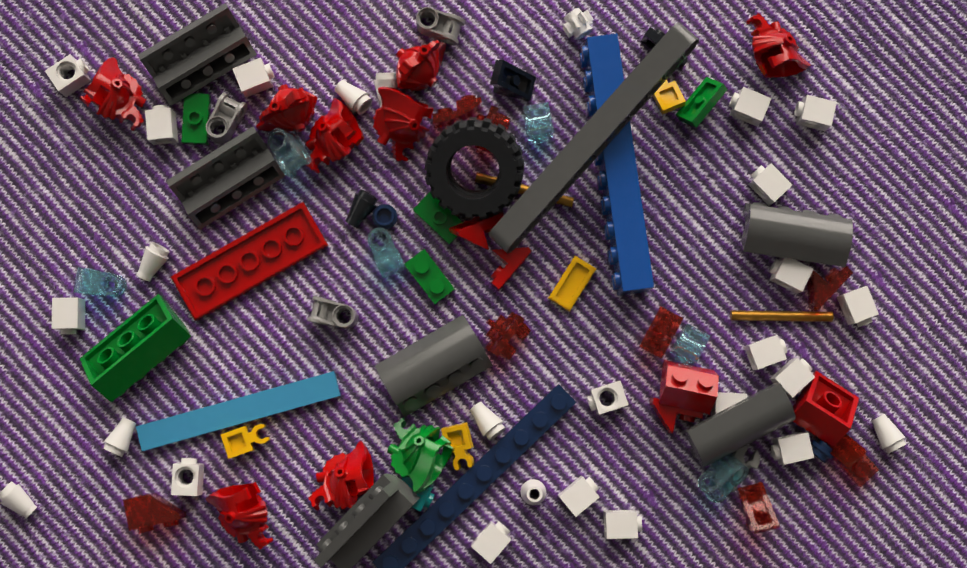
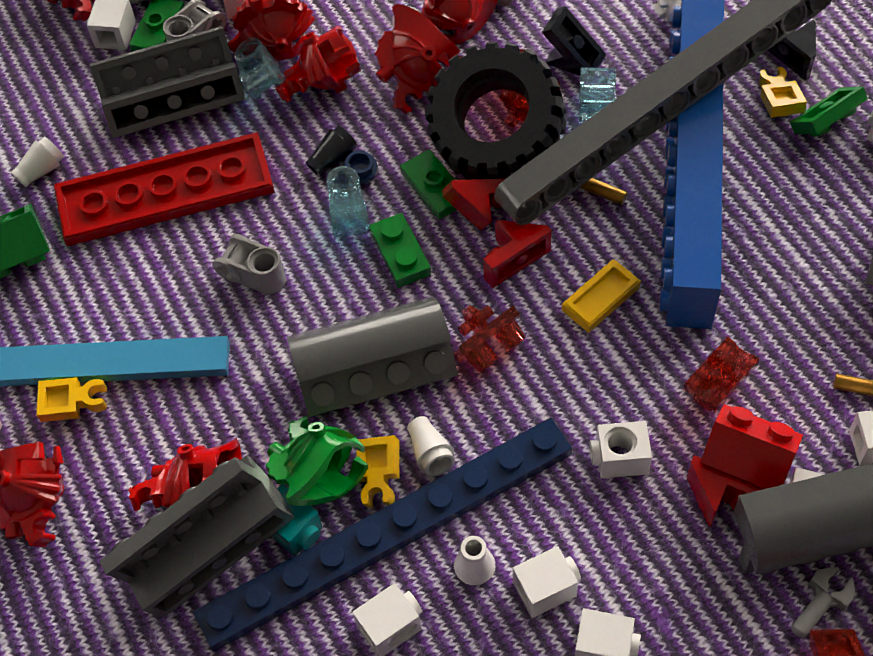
camera: 20 degrees right, 25 degrees down
white cone [335,80,372,115] -> none
clear light blue brick [670,324,710,366] -> none
clear light blue piece [698,454,749,503] -> none

